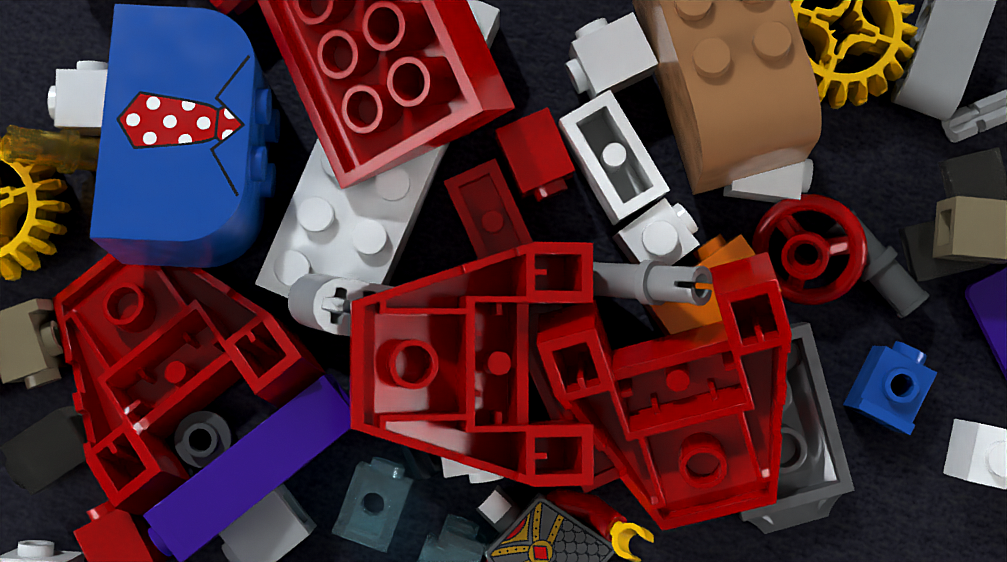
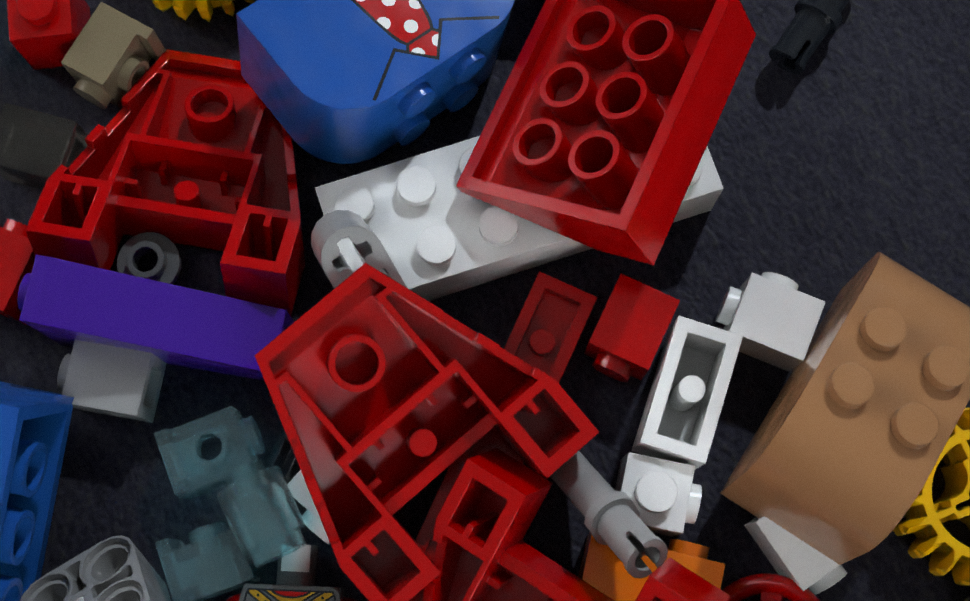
camera: 50 degrees right, 10 degrees down
none -> clear light blue brick [216,460,306,568]

